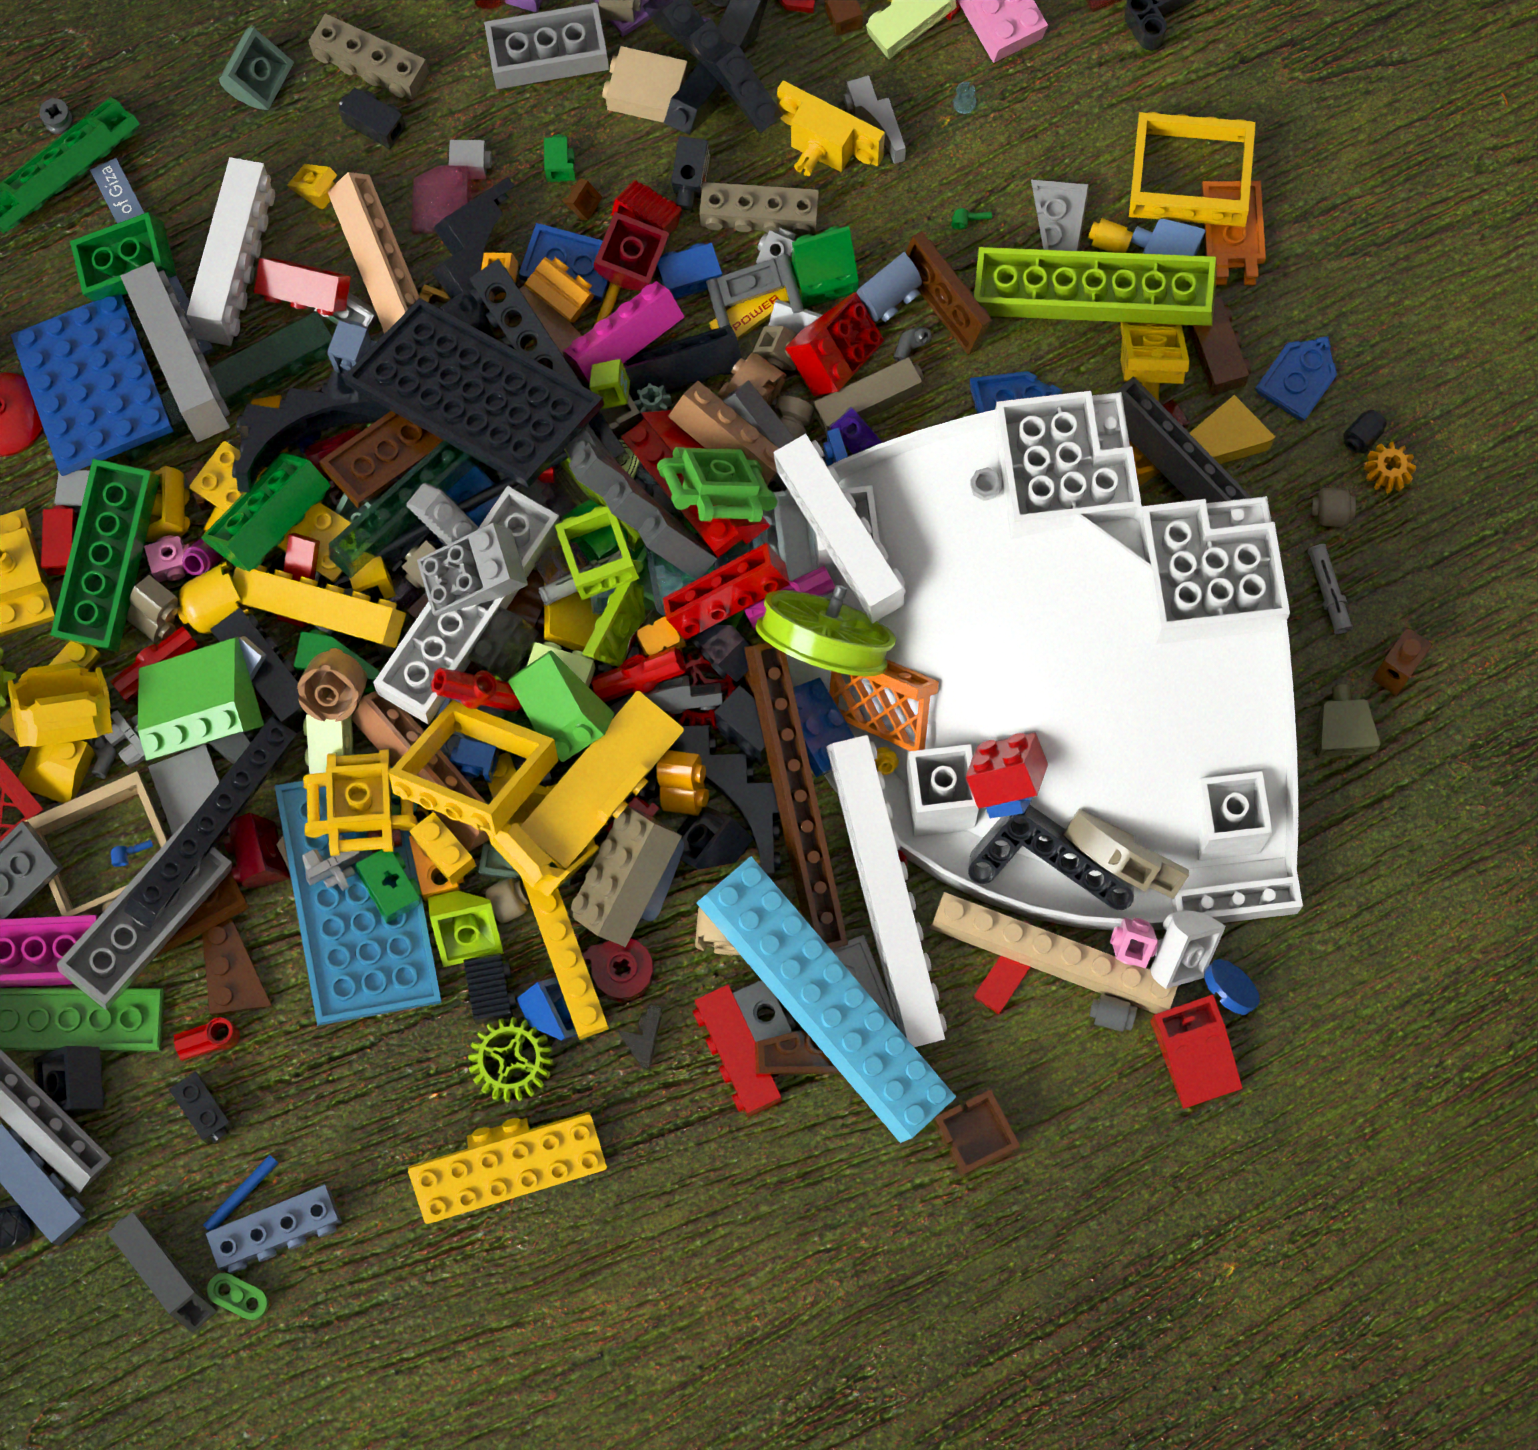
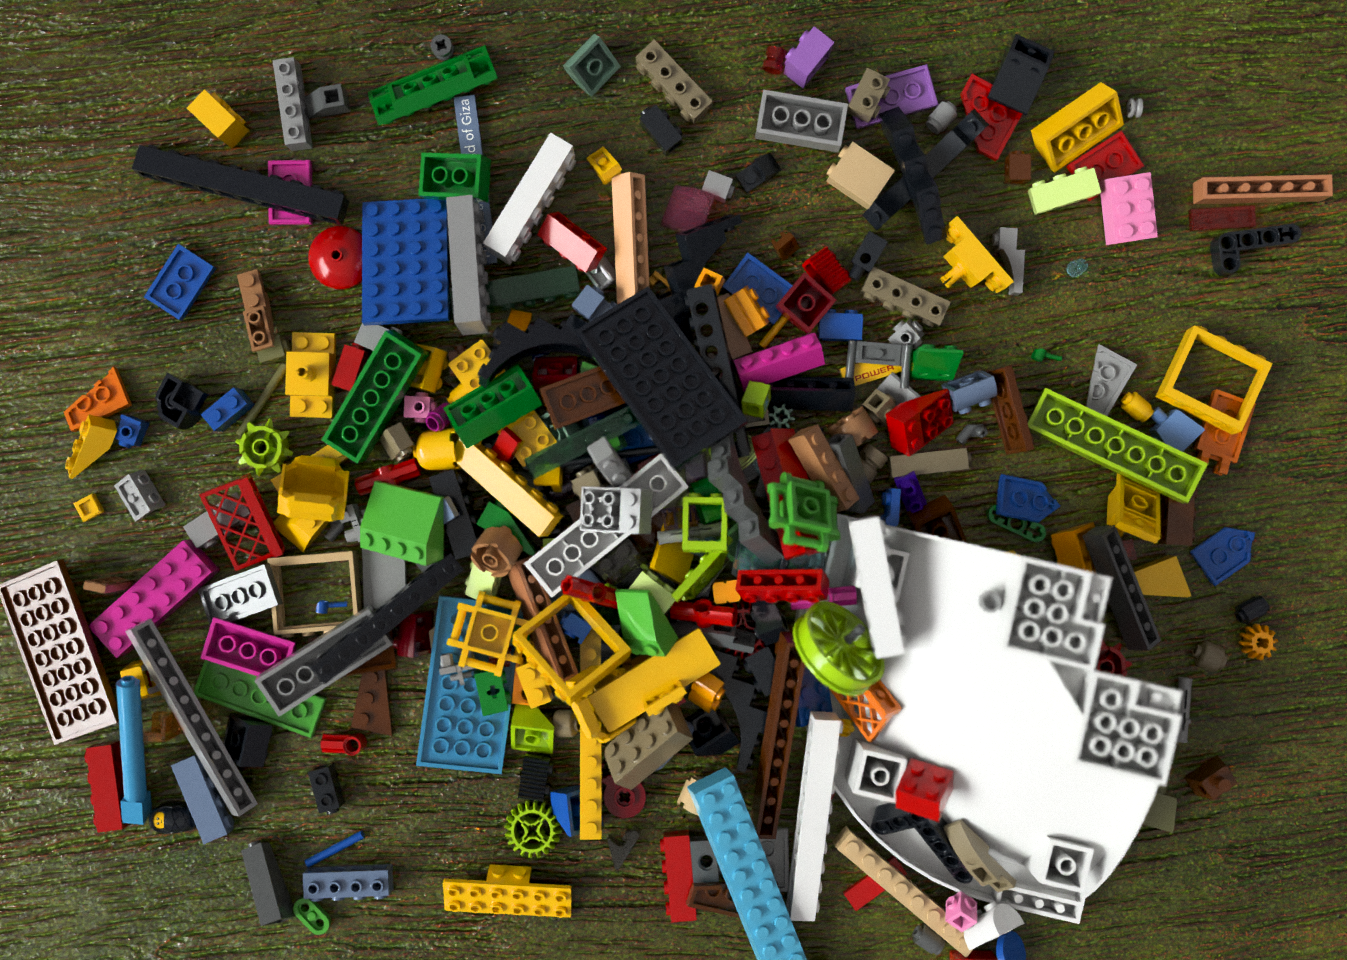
camera: 20 degrees right, 15 degrees up
green brick [544,134,576,182] -> none
none -> black slope [735,153,782,194]

